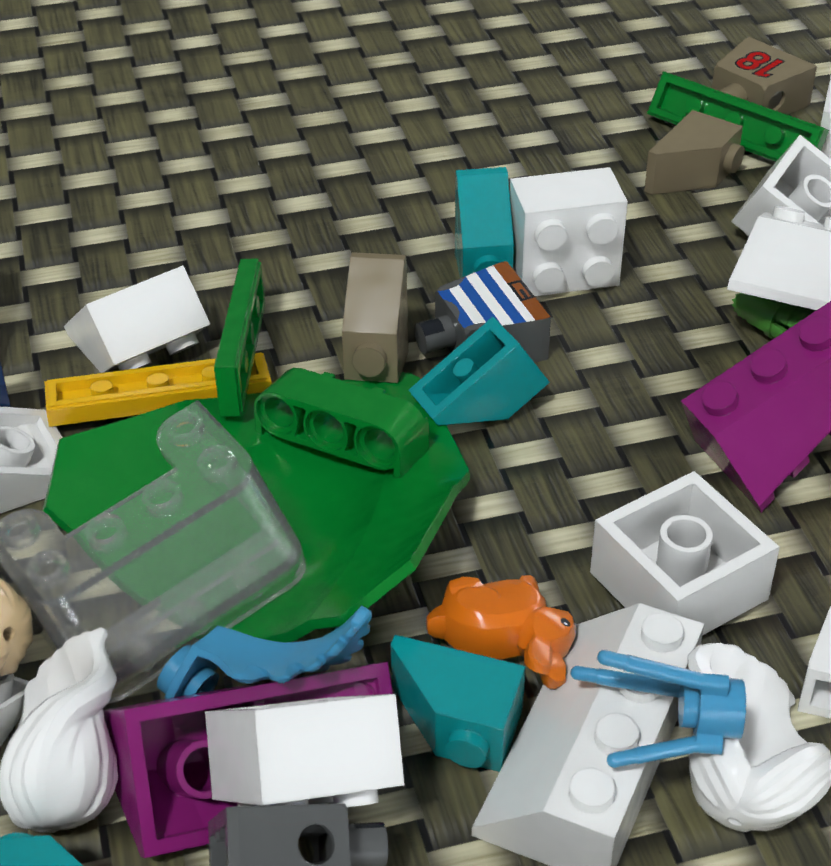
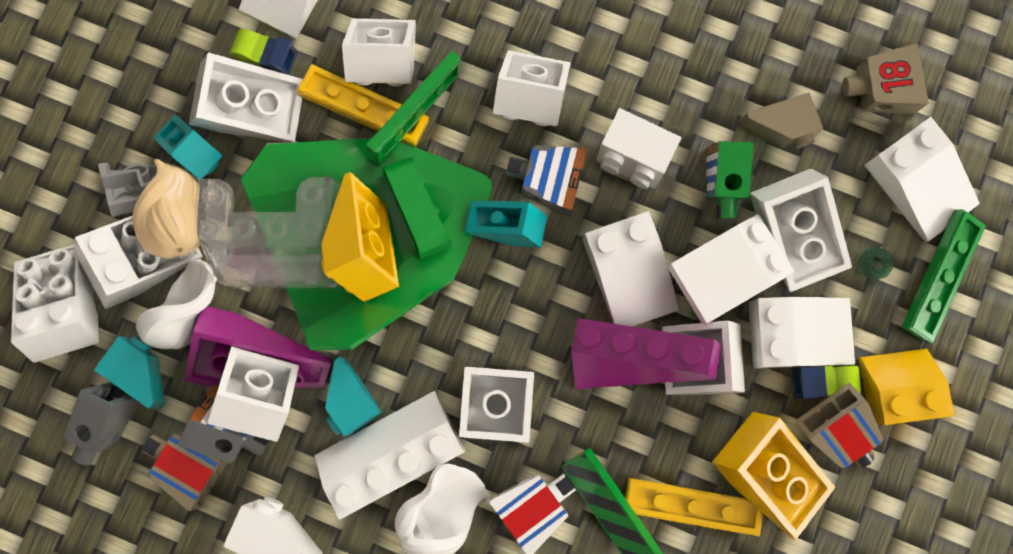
camera: 40 degrees right, 40 degrees up
dark azure plant [157,605,372,699] -> none
dark tan slope [342,252,409,383] -> none
orange animal [426,575,576,689] -> none
teal slope [455,167,514,278] -> none
dark azure plant [570,650,746,768] -> none
green tile [647,71,829,161] -> none
none -> yellow slope [321,172,399,302]
none -> white slope [493,50,571,126]
none -> white slope [582,211,679,327]
none -> green torso [706,141,754,219]

